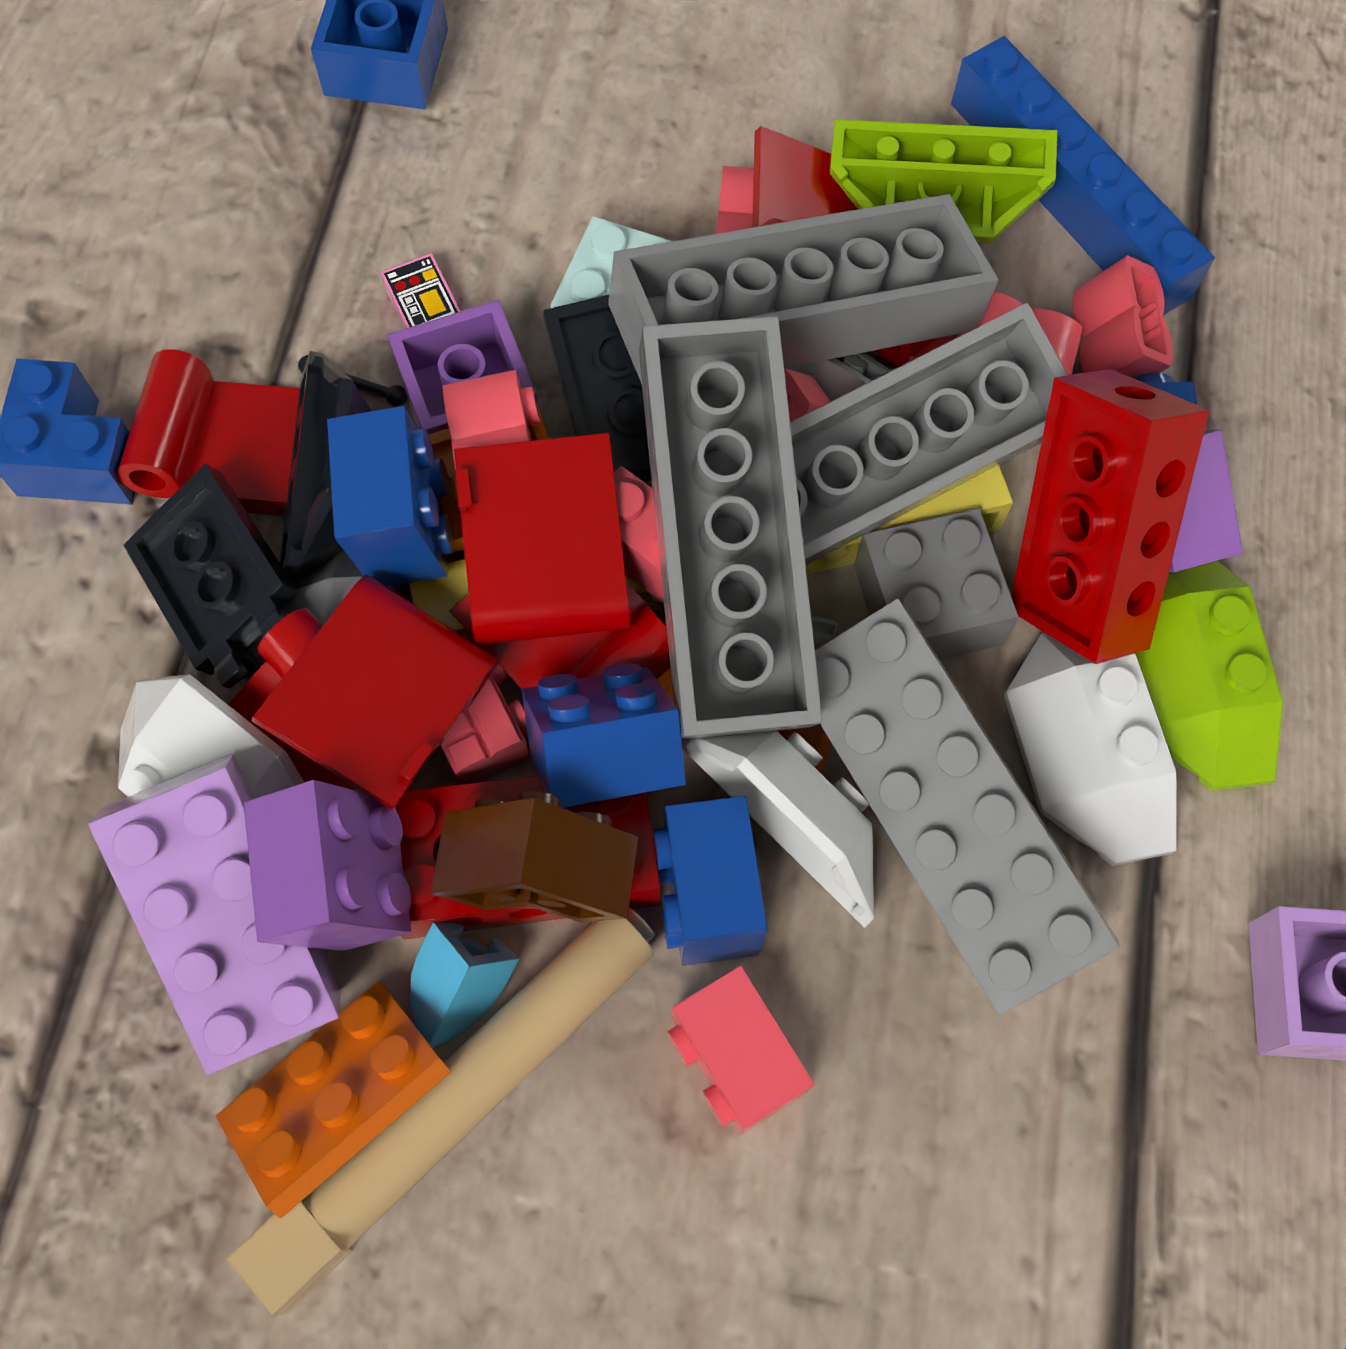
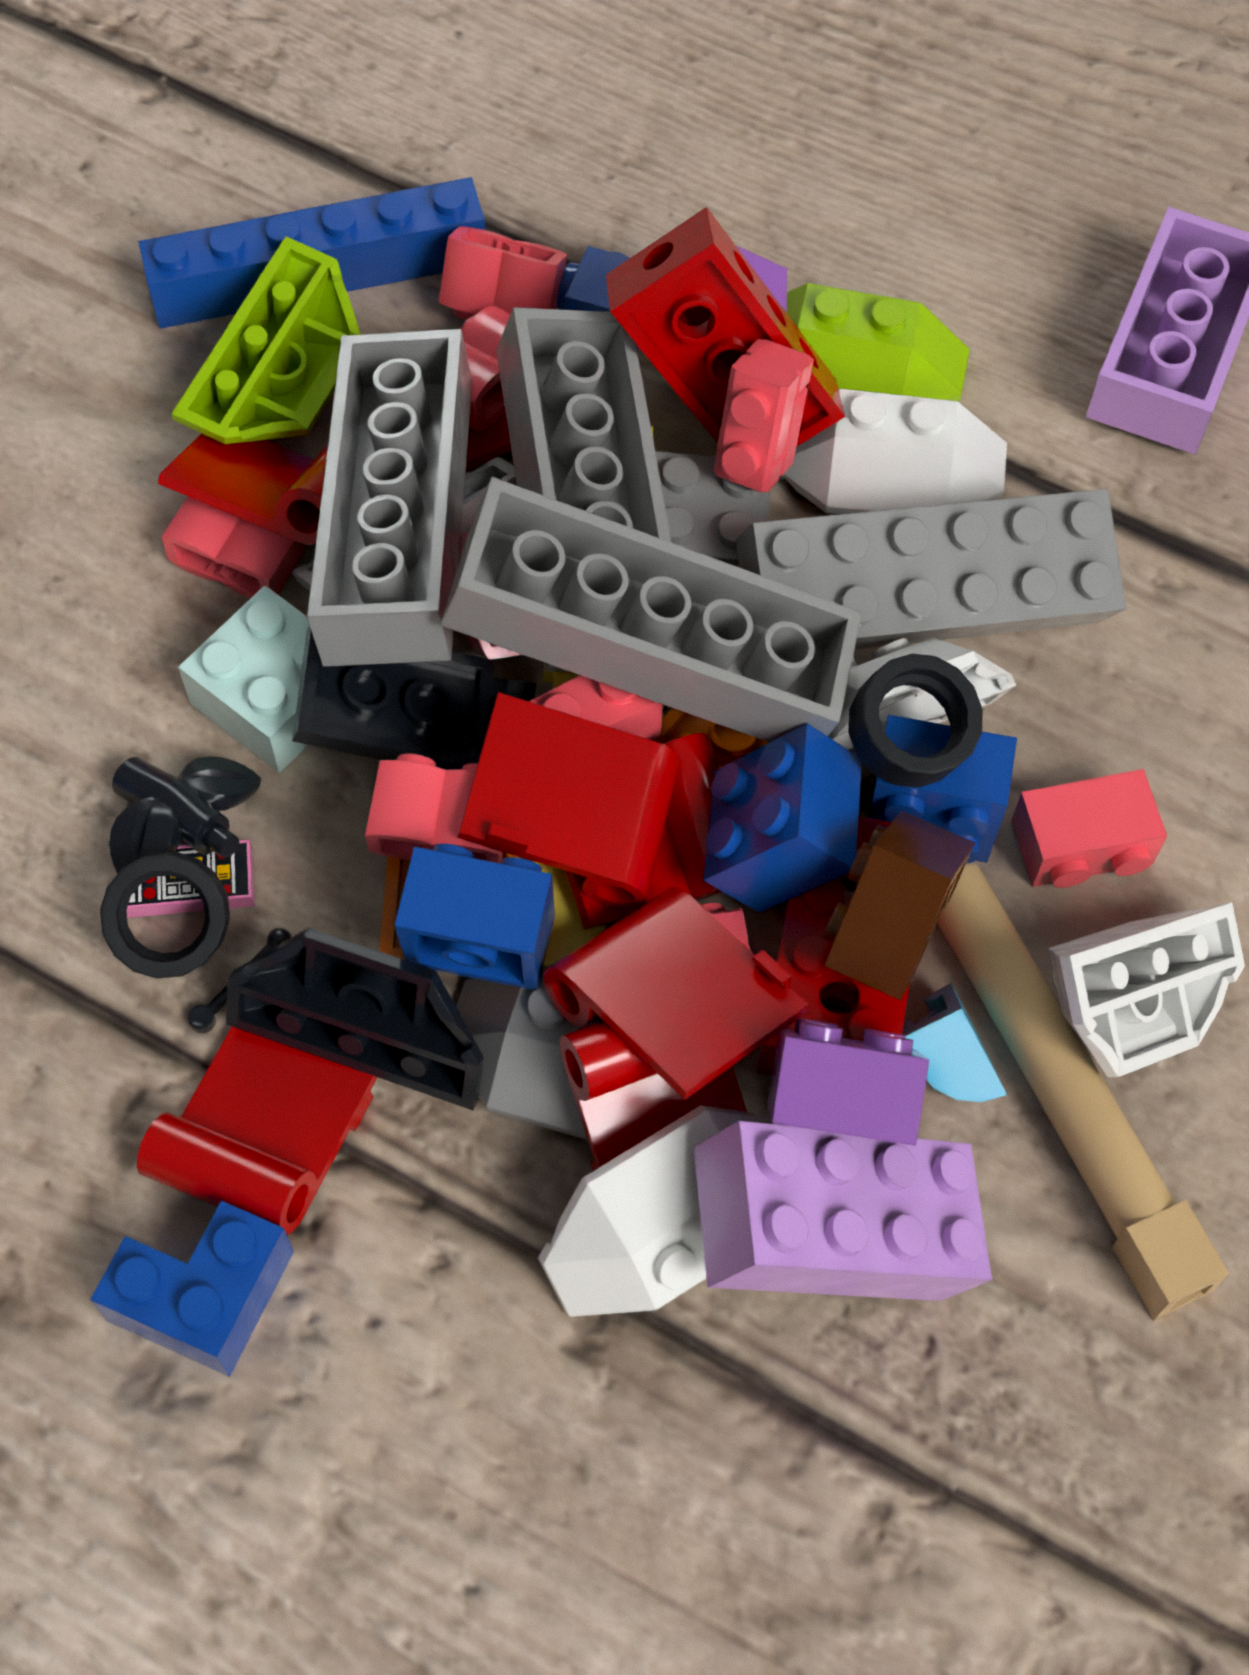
camera: 70 degrees left, 5 degrees down
black tile [123,463,298,689] -> none
orange plate [215,980,451,1219] -> none
medium lavender brick [387,300,538,434] -> none
none -> black tyre [100,851,230,979]
none -> black plant [109,756,261,874]
none -> coral brick [713,339,814,493]
none -> black tyre [848,653,983,788]
none -> white wedge [1049,902,1245,1078]

